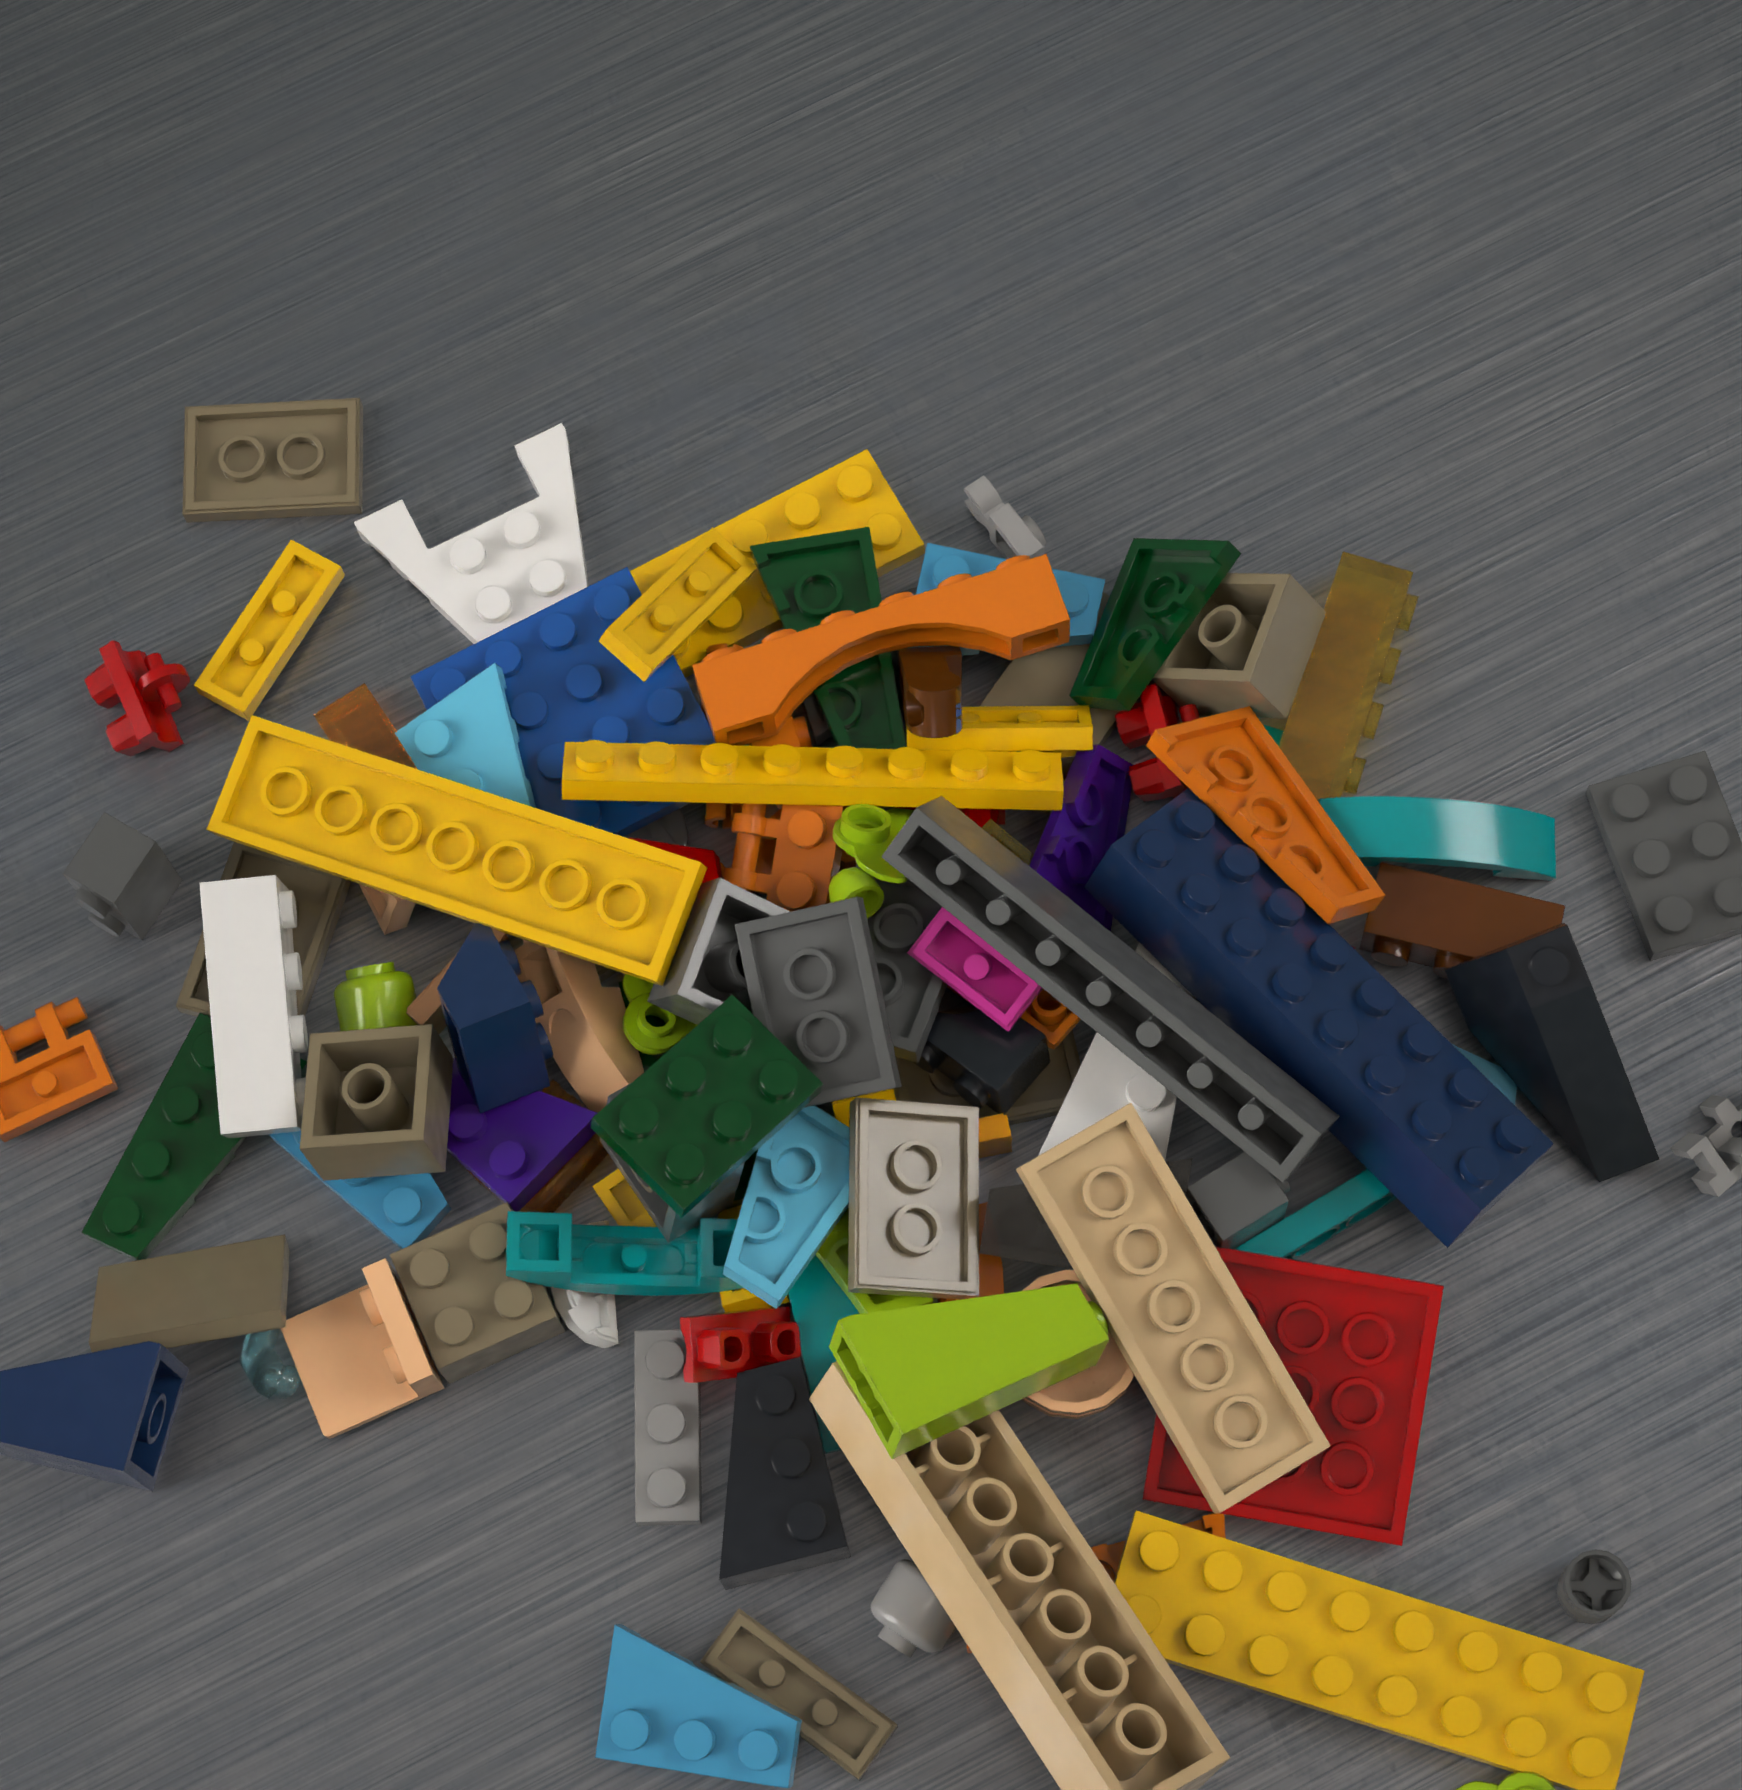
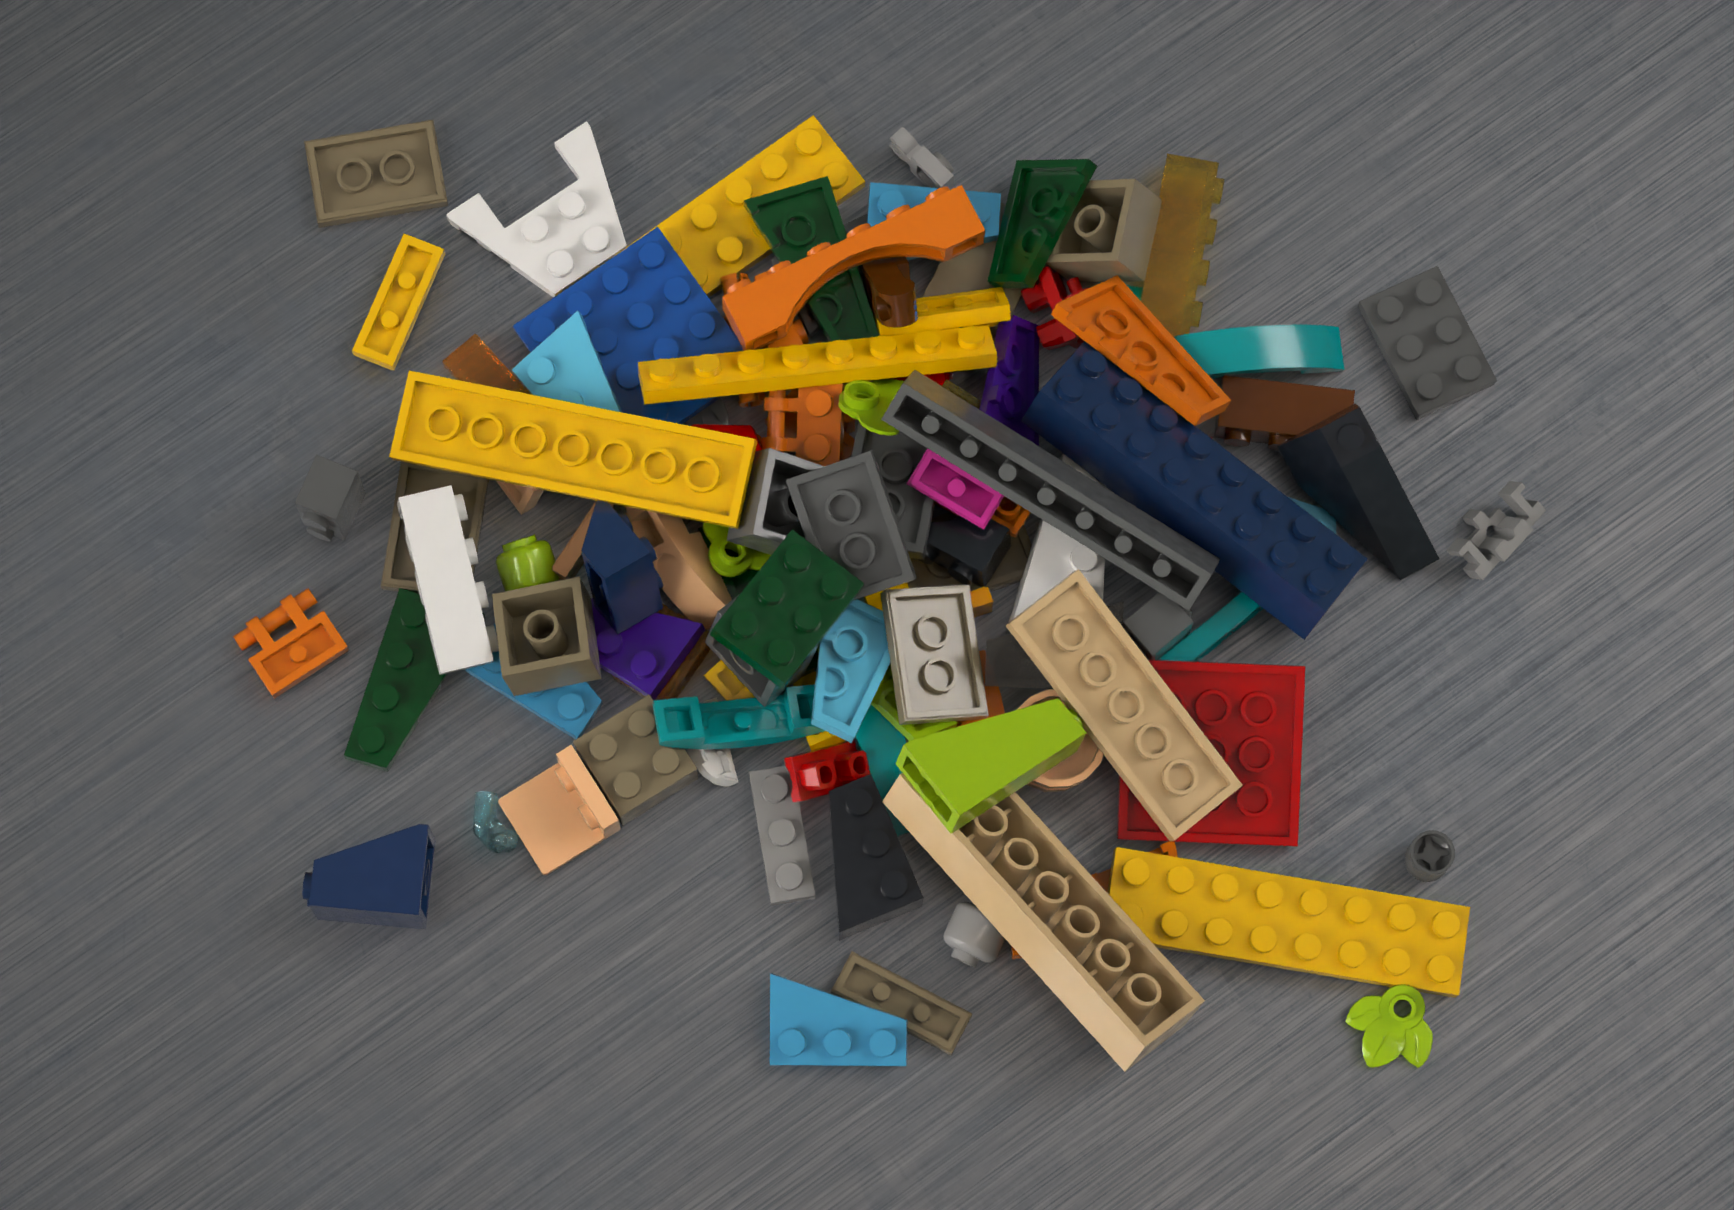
camera: 20 degrees left, 5 degrees up
red hips [84,640,190,757] -> none
dark tan tile [89,1234,290,1352] -> none
yellow plate [599,527,757,682] -> none
lime hinge [828,867,884,919] -> none

